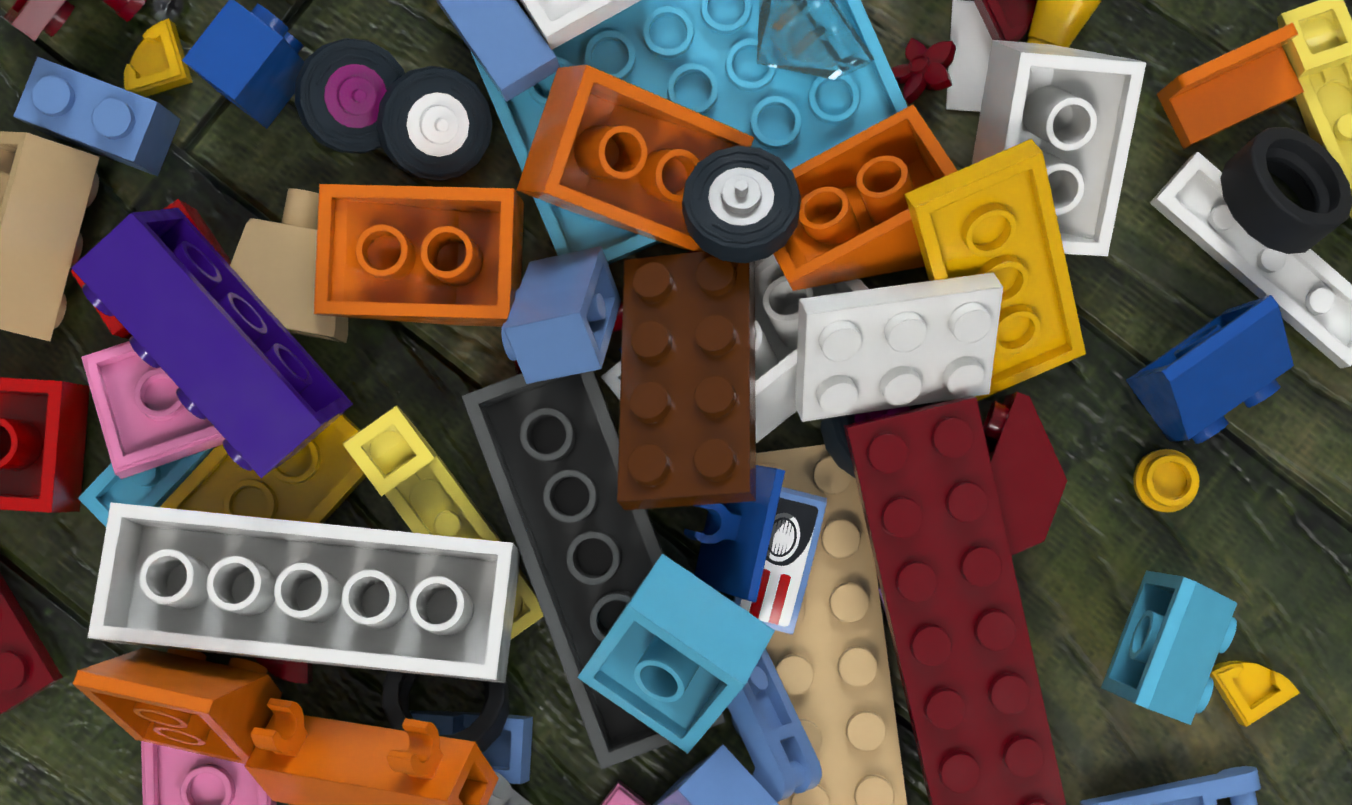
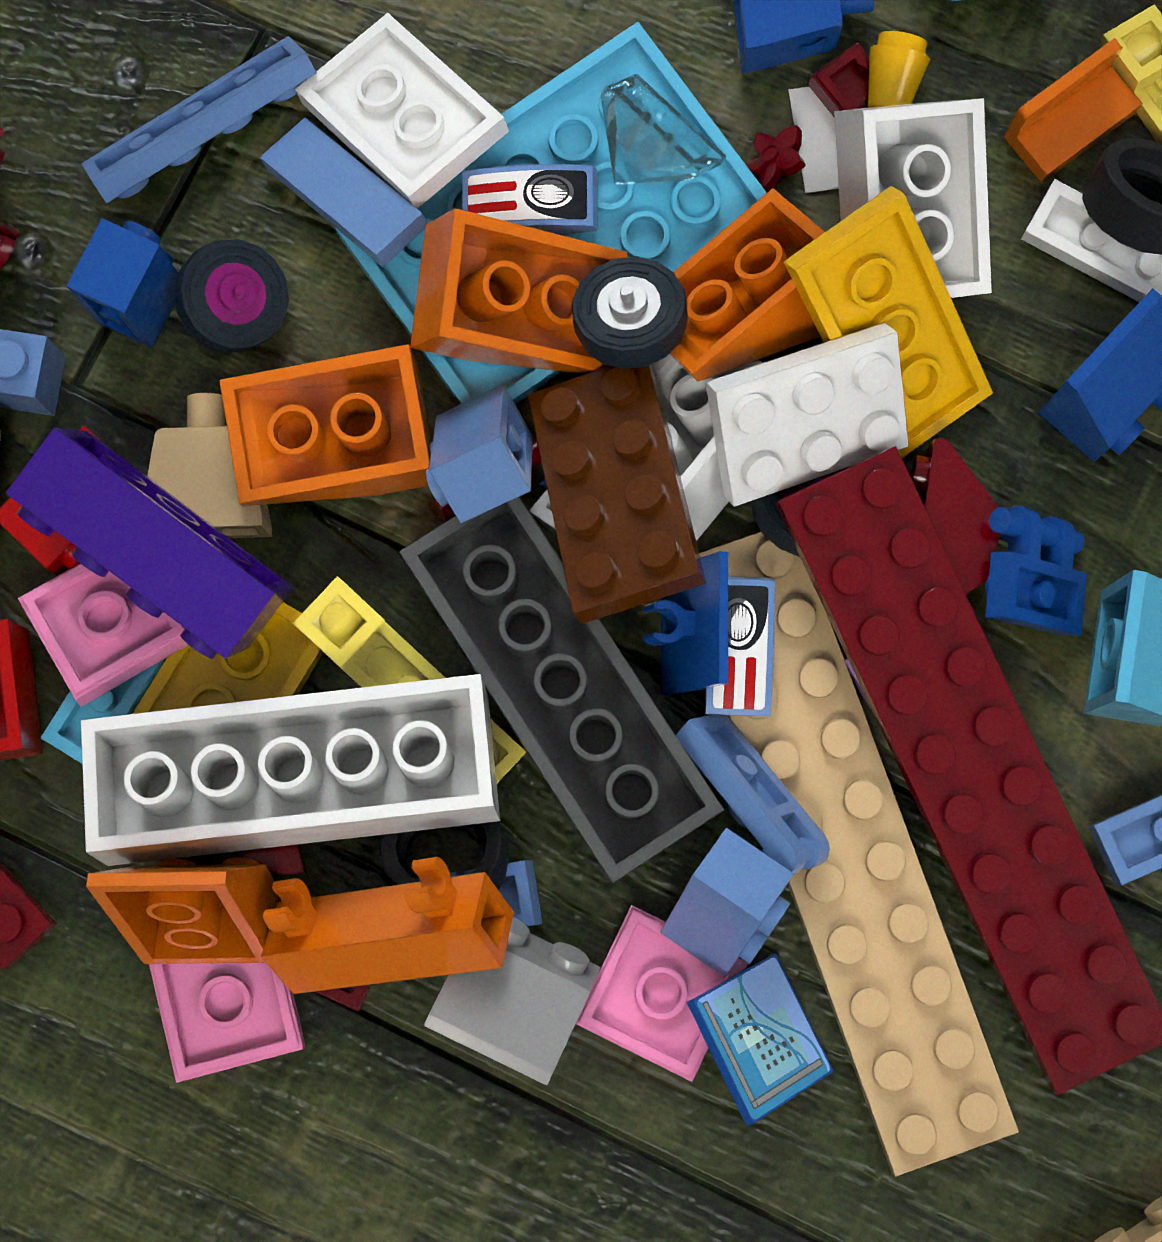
camera: 10 degrees left, 5 degrees down
yellow tile [124,18,193,97] -> none
black wheel [376,66,493,182] -> none
medium azure slope [577,554,775,754] -> none
yellow plate [1133,449,1199,513] -> none
none -> slope [462,164,598,235]
none -> blue plate [985,505,1087,636]

